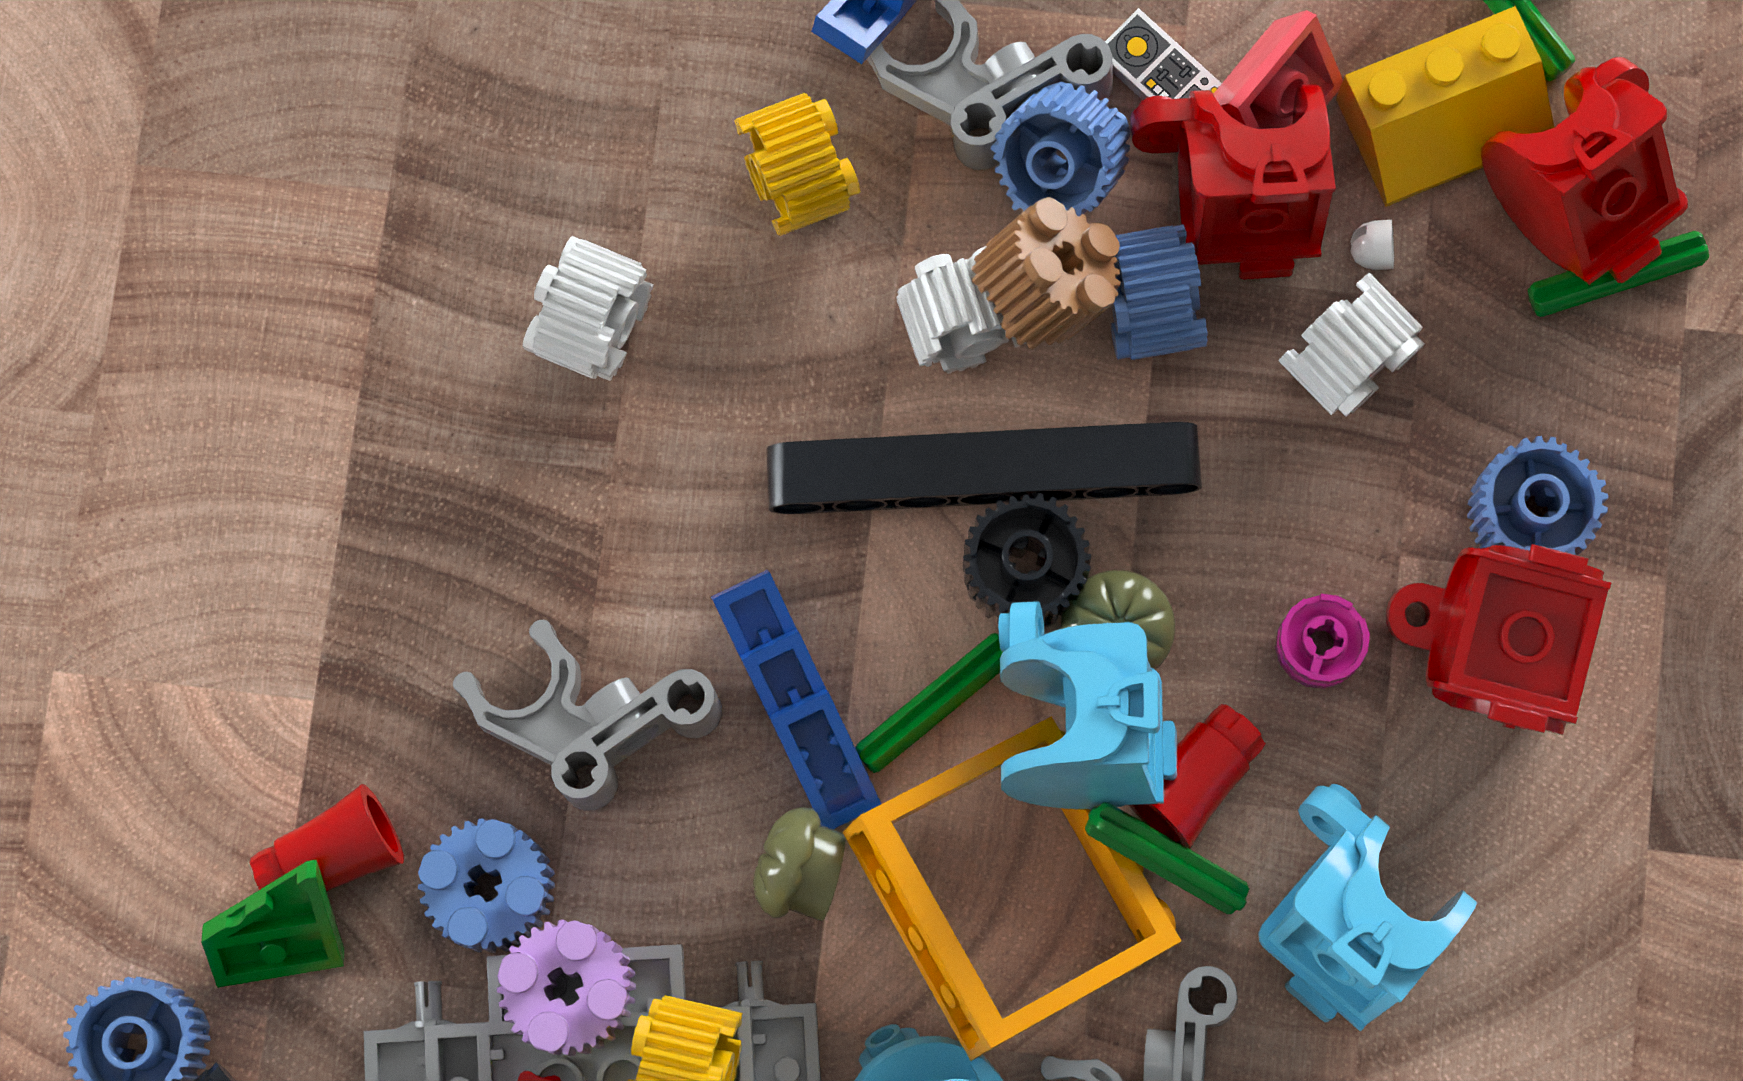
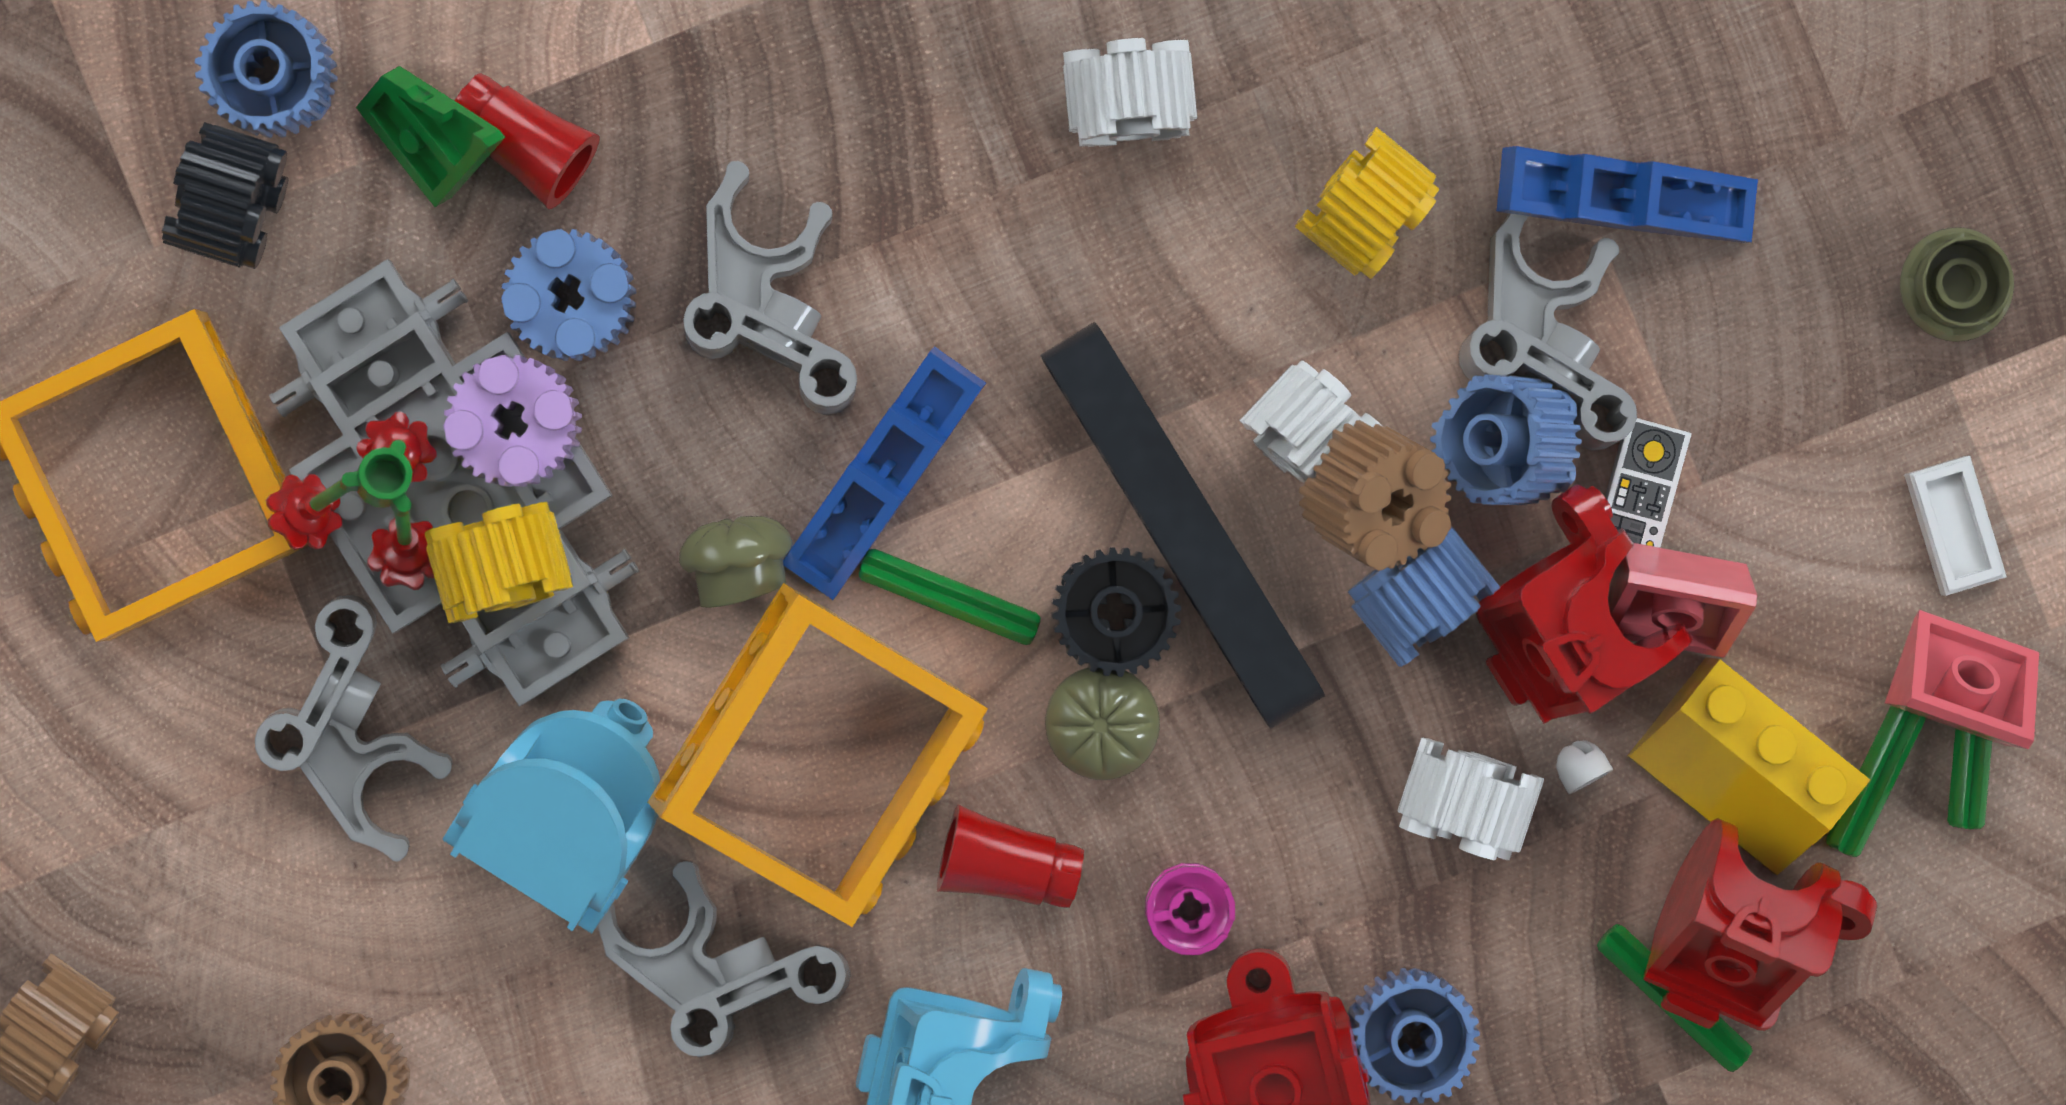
camera: 55 degrees right, 10 degrees up
medium azure animal [998,601,1177,809] -> none
green axle [1085,802,1250,915] -> none

